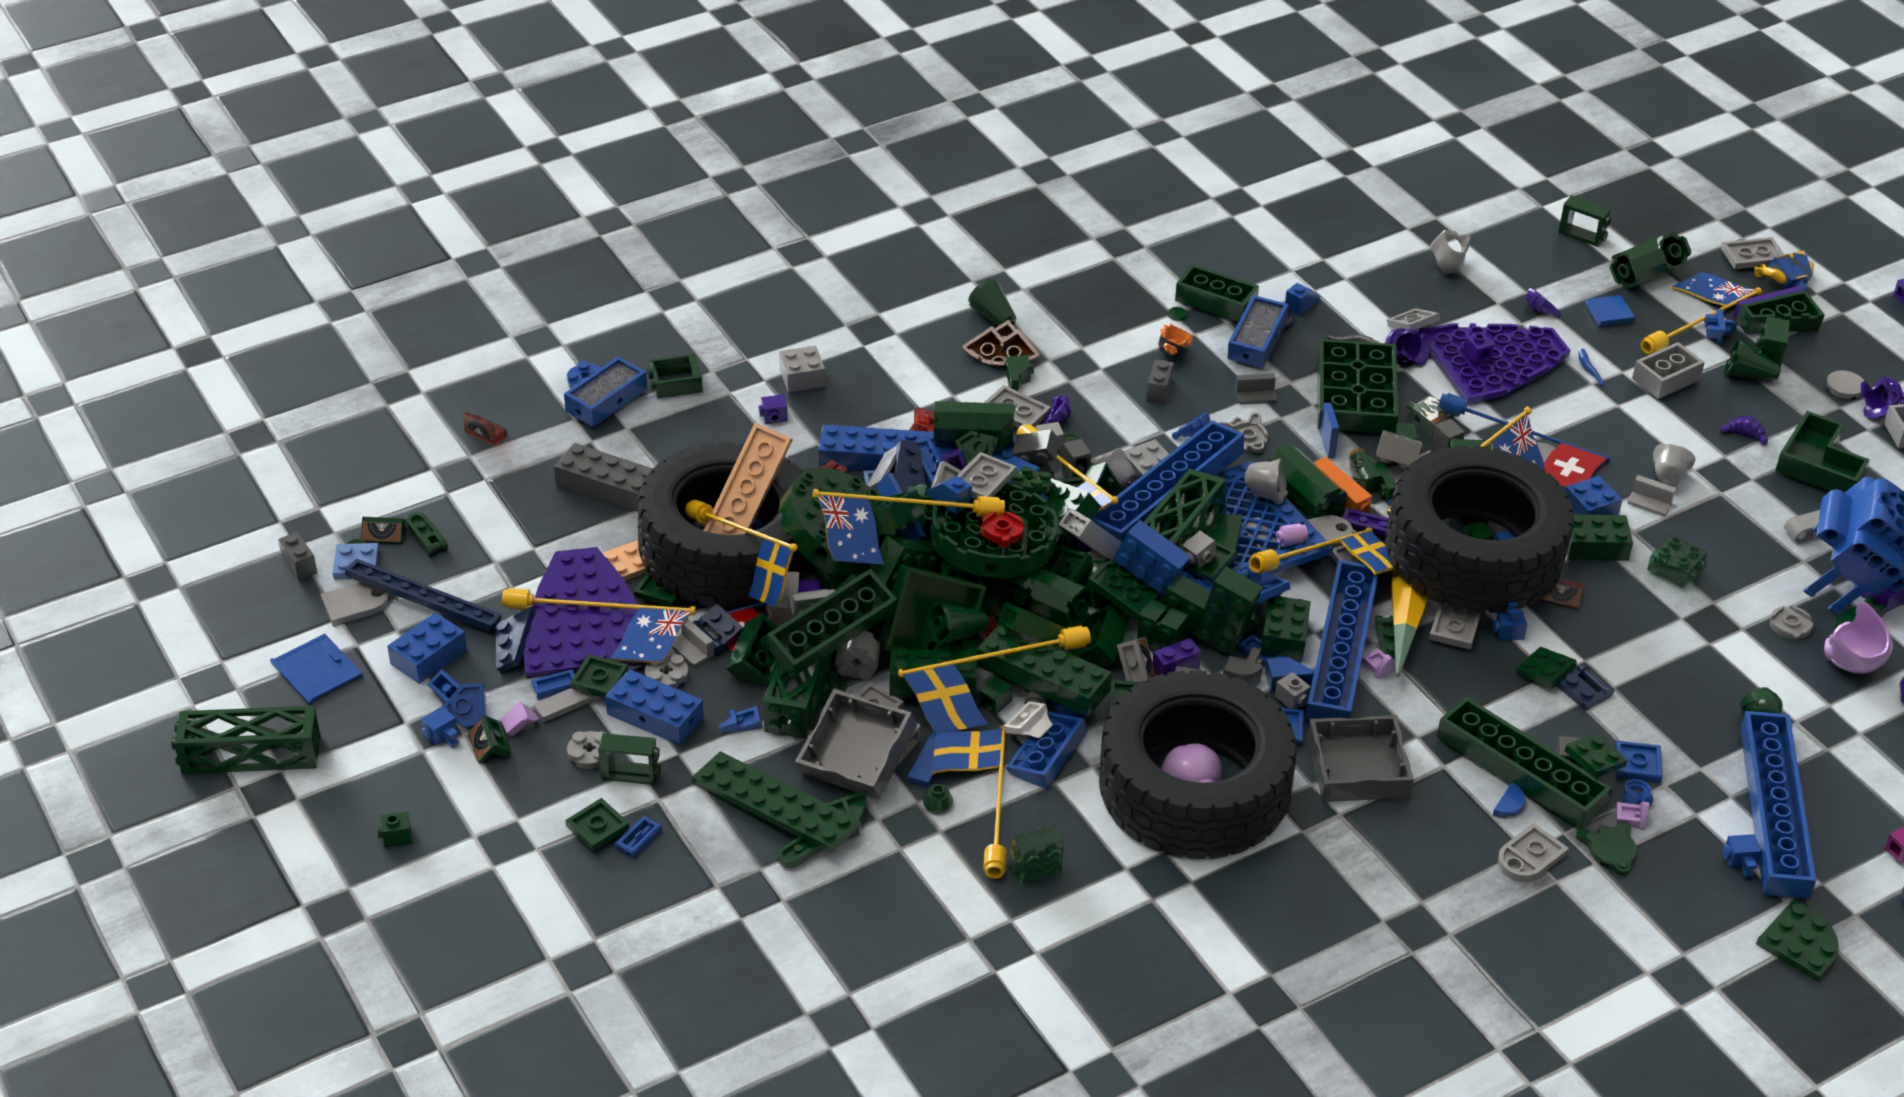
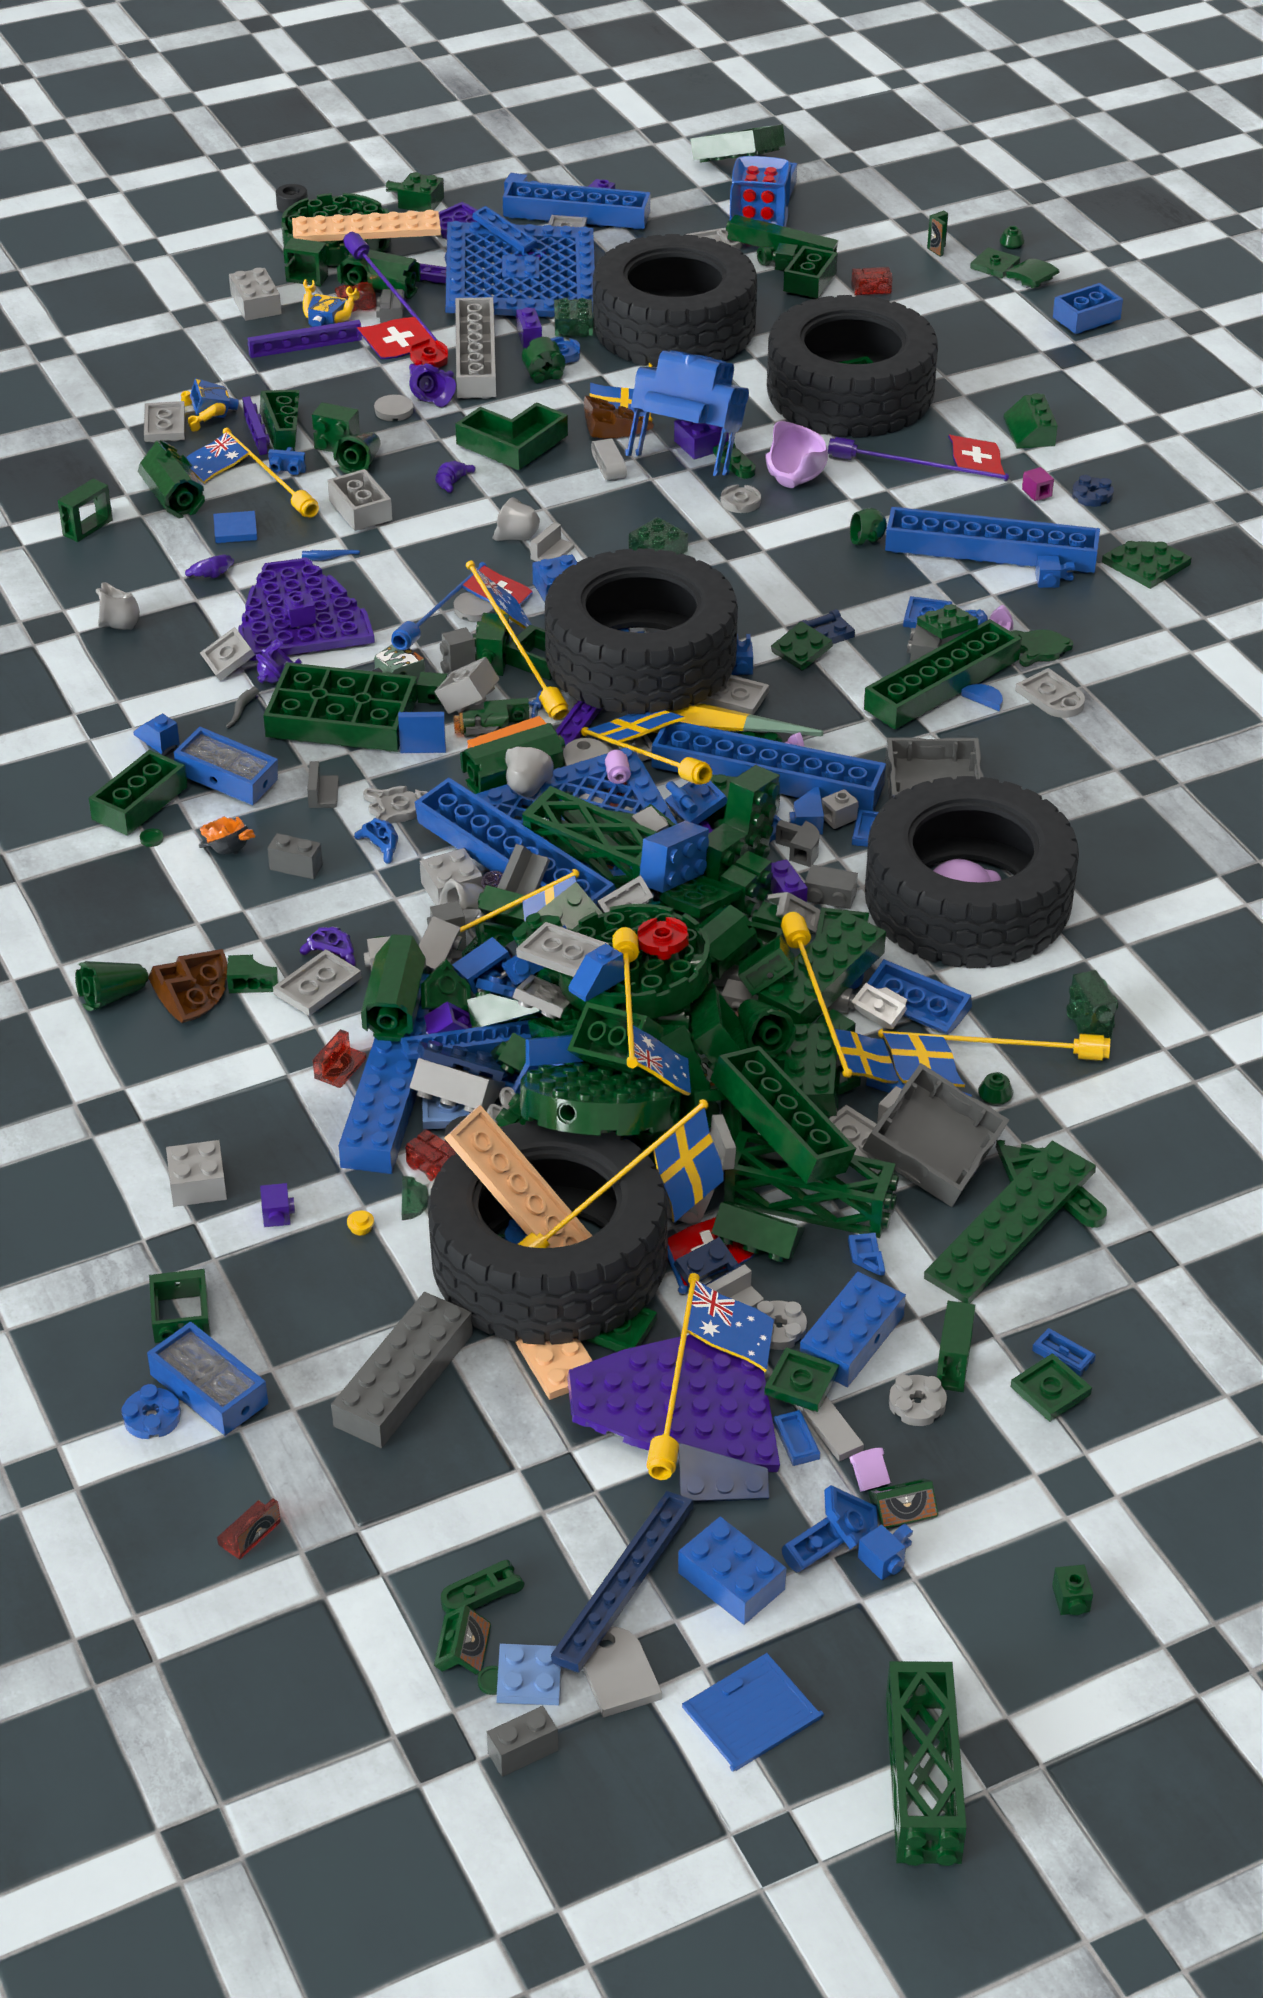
camera: 85 degrees left, 0 degrees up
none -> dark grey panel [497,844,550,895]

